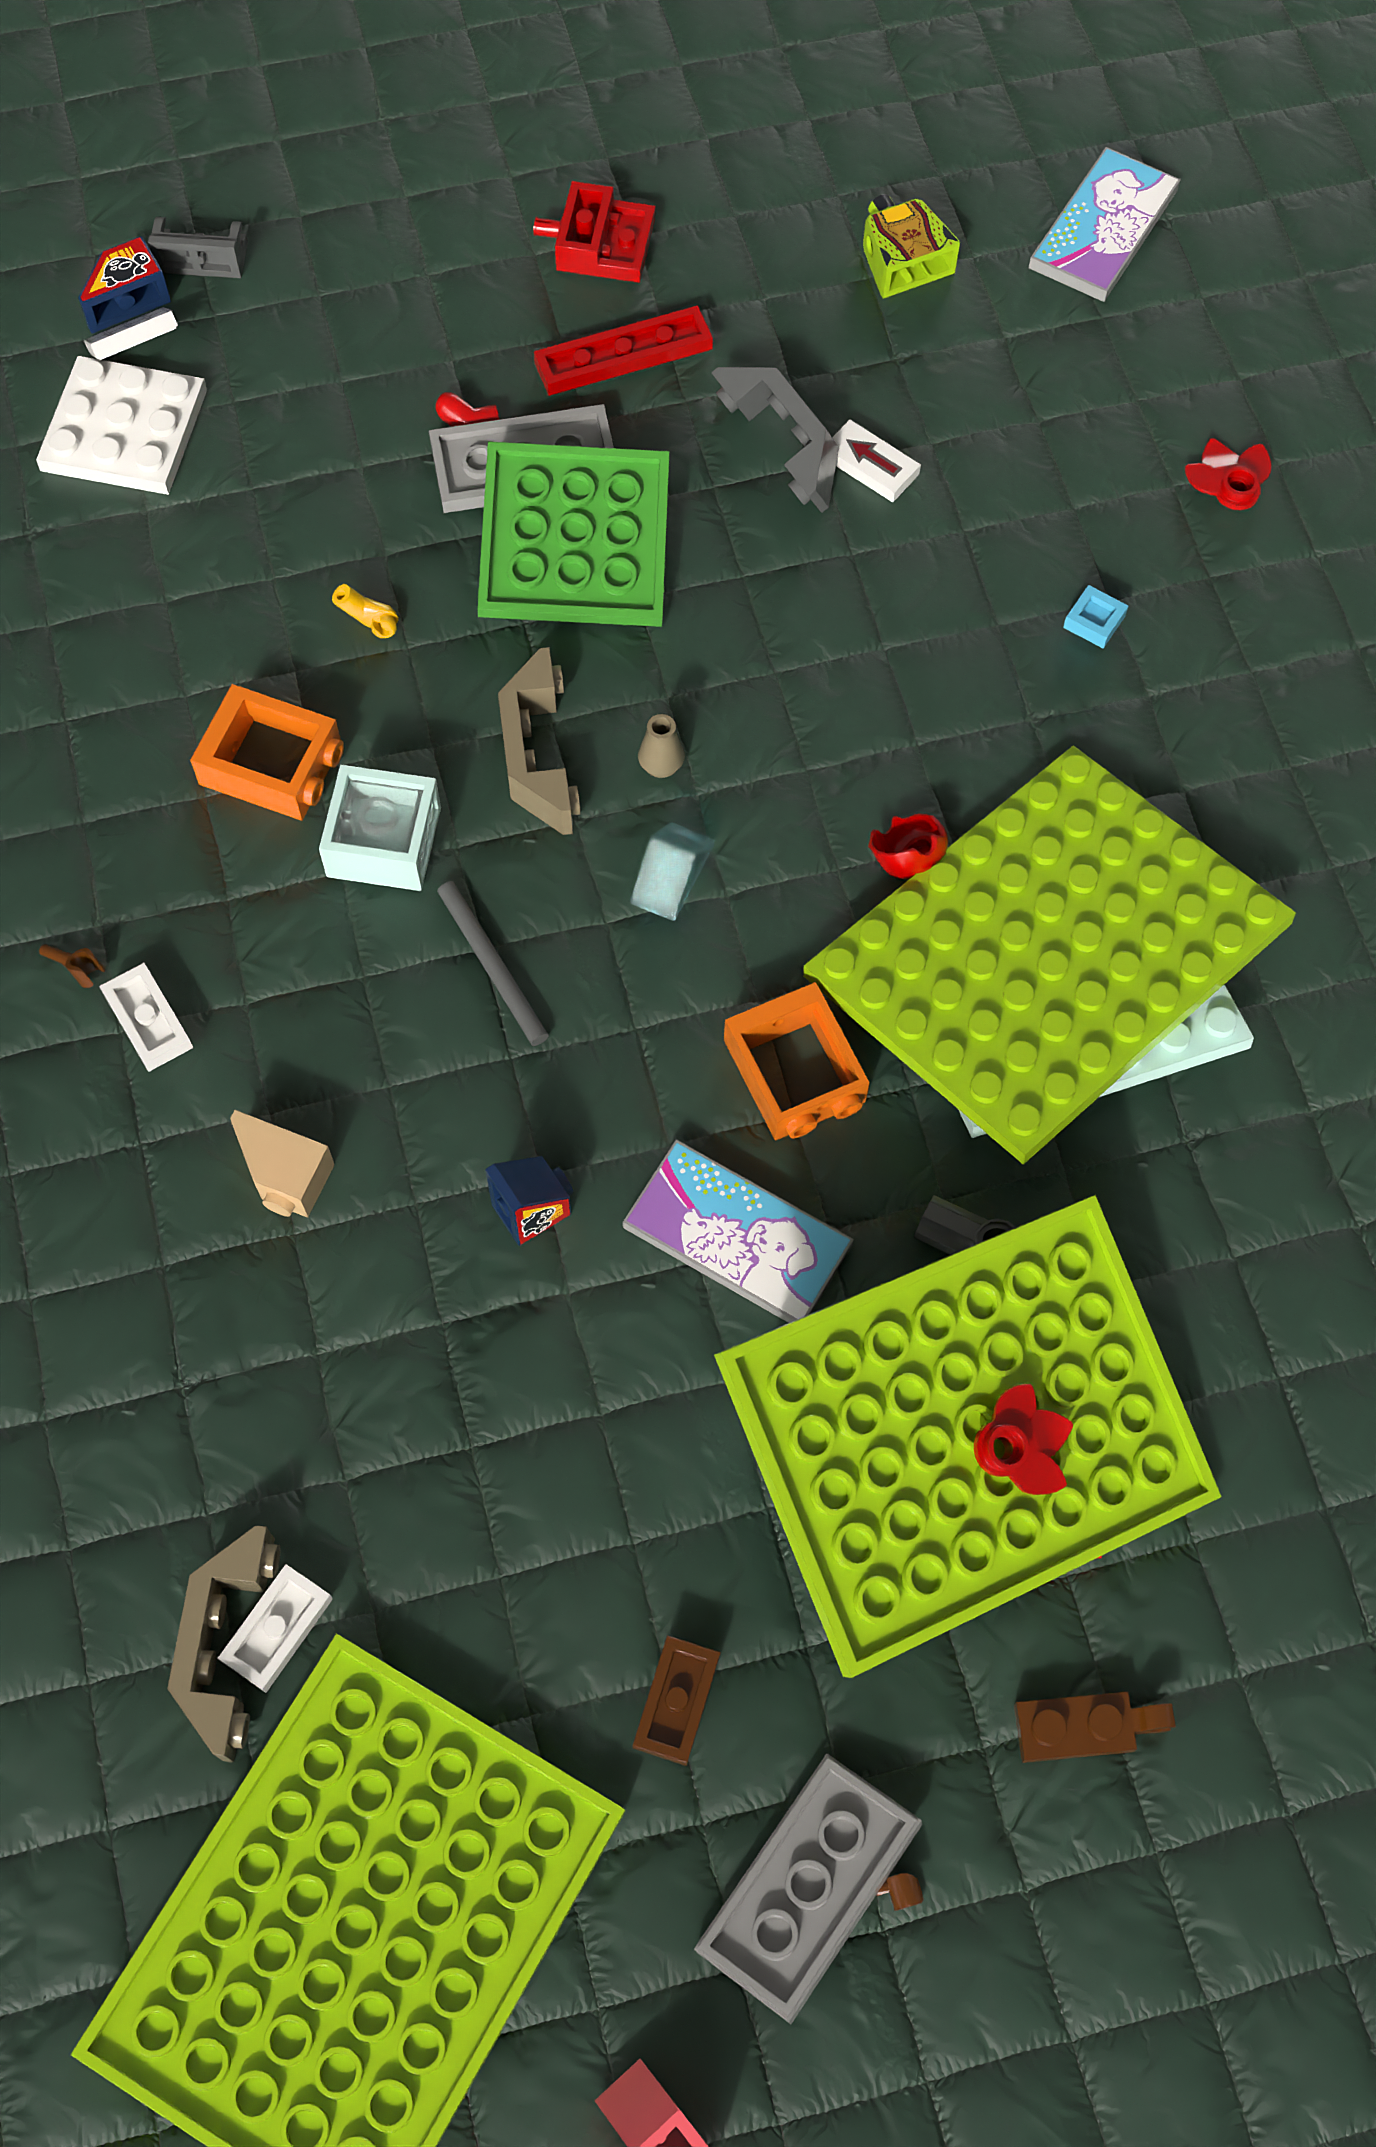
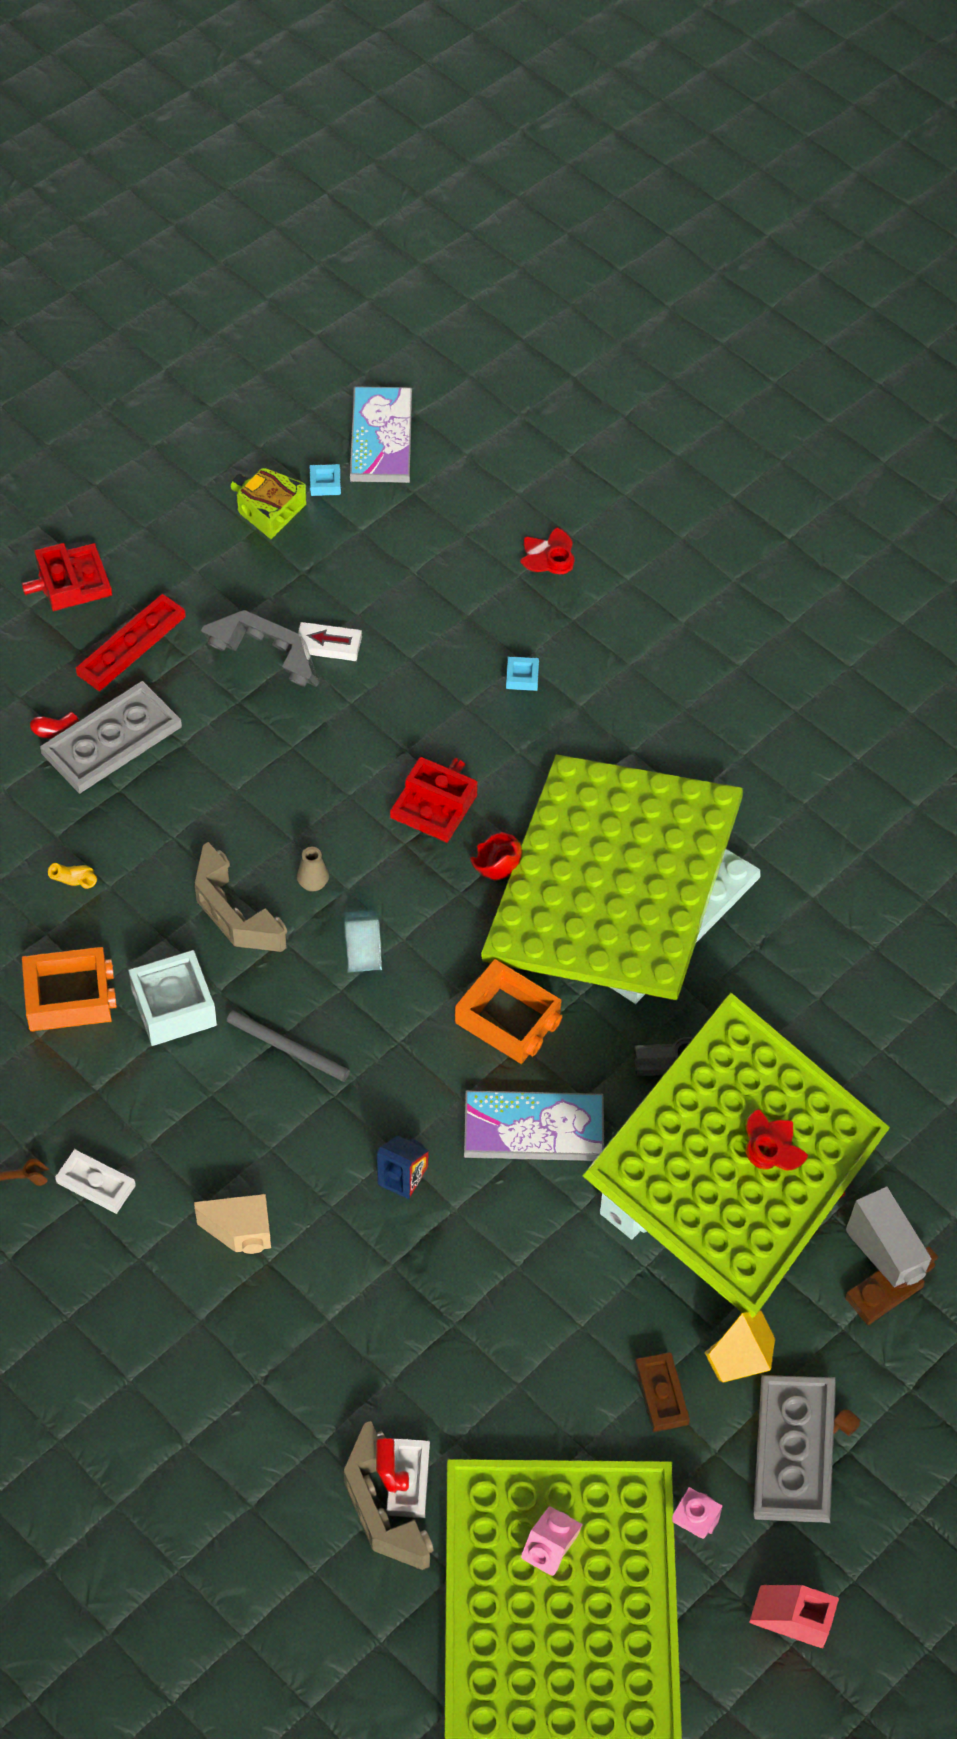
camera: 30 degrees left, 10 degrees down
bright green plate [477,441,669,627] -> none
none -> medium azure plate [310,464,341,496]
none -> red arm [376,1438,409,1493]
none -> red plate [390,757,478,843]
none -> bright pink bracket [521,1506,582,1576]
none -> bright pink bracket [672,1487,722,1538]
none -> yellow slope [705,1310,775,1382]
none -> light grey slope [846,1187,932,1287]

